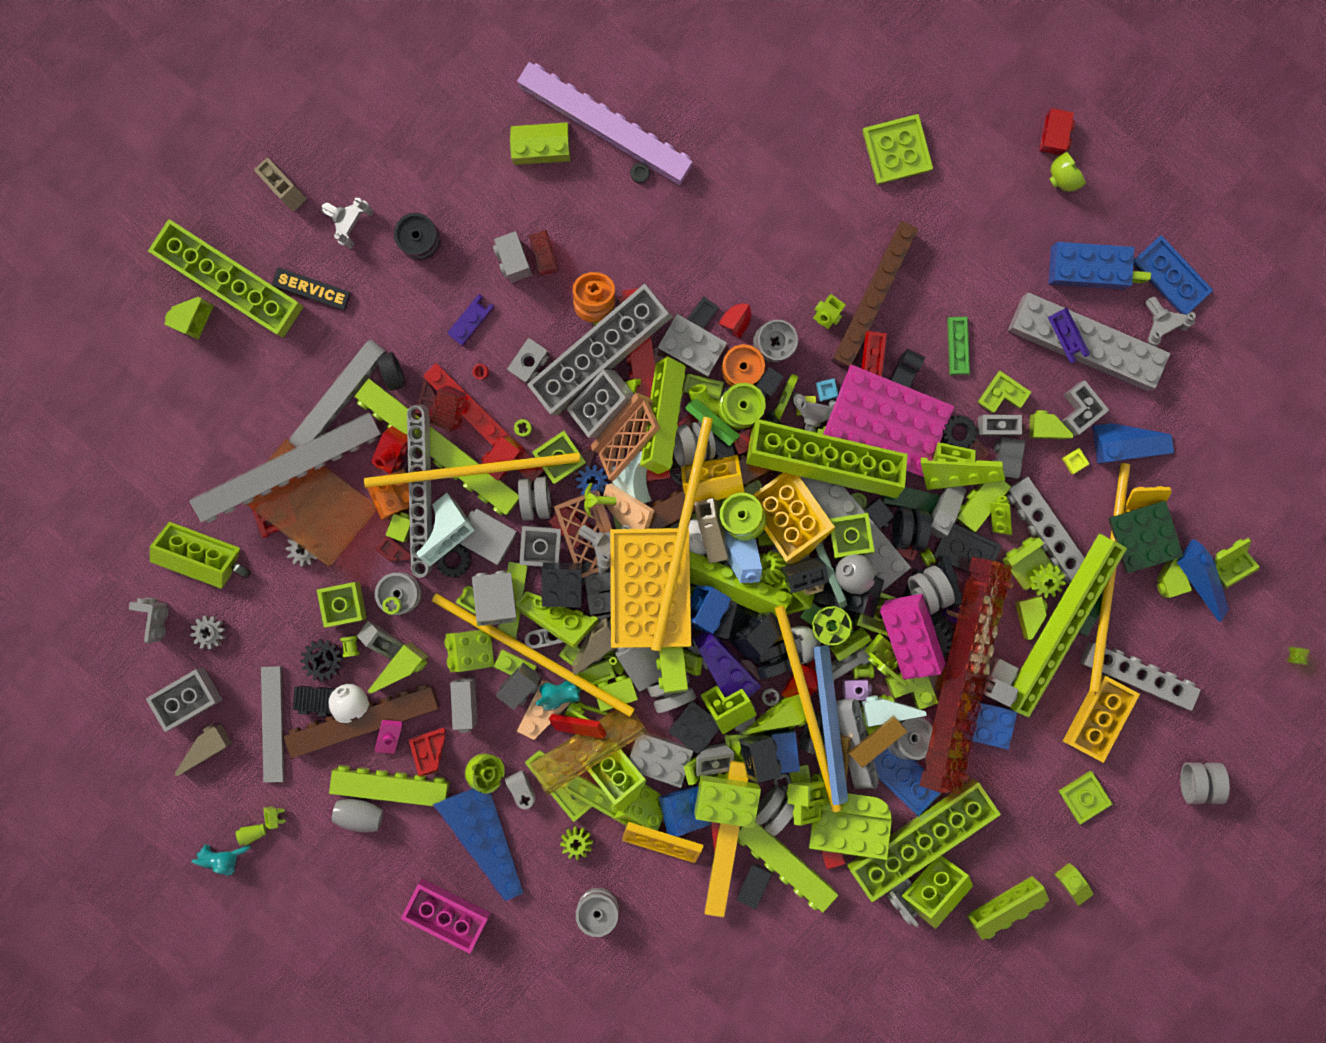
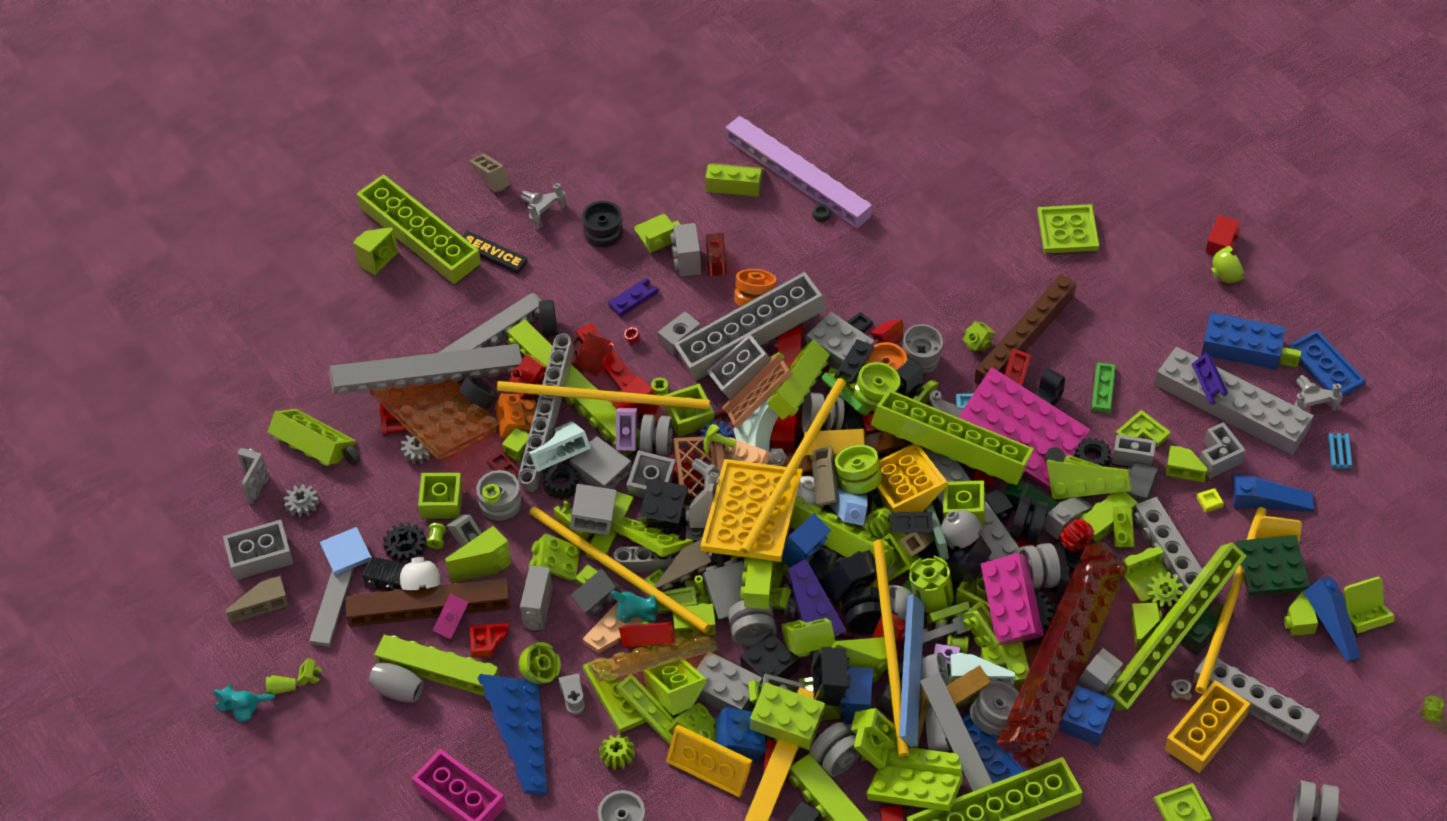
camera: 10 degrees right, 35 degrees down
none -> light blue tile [320,527,371,575]
none -> black tyre [459,376,497,409]
none -> lavender slope [616,408,637,450]
none -> lime bracket [634,214,681,253]
none -> light grey slope [686,483,715,528]
none -> clear piece [768,448,787,465]
none -> black hinge [834,339,874,385]
none -> light grey tile [920,672,993,792]
none -> pearl dark grey tile [1044,447,1065,464]
none -> red gear [1060,518,1095,553]
none -> light grey plate [1171,679,1192,700]
none -> dark azure tile [1328,433,1352,469]

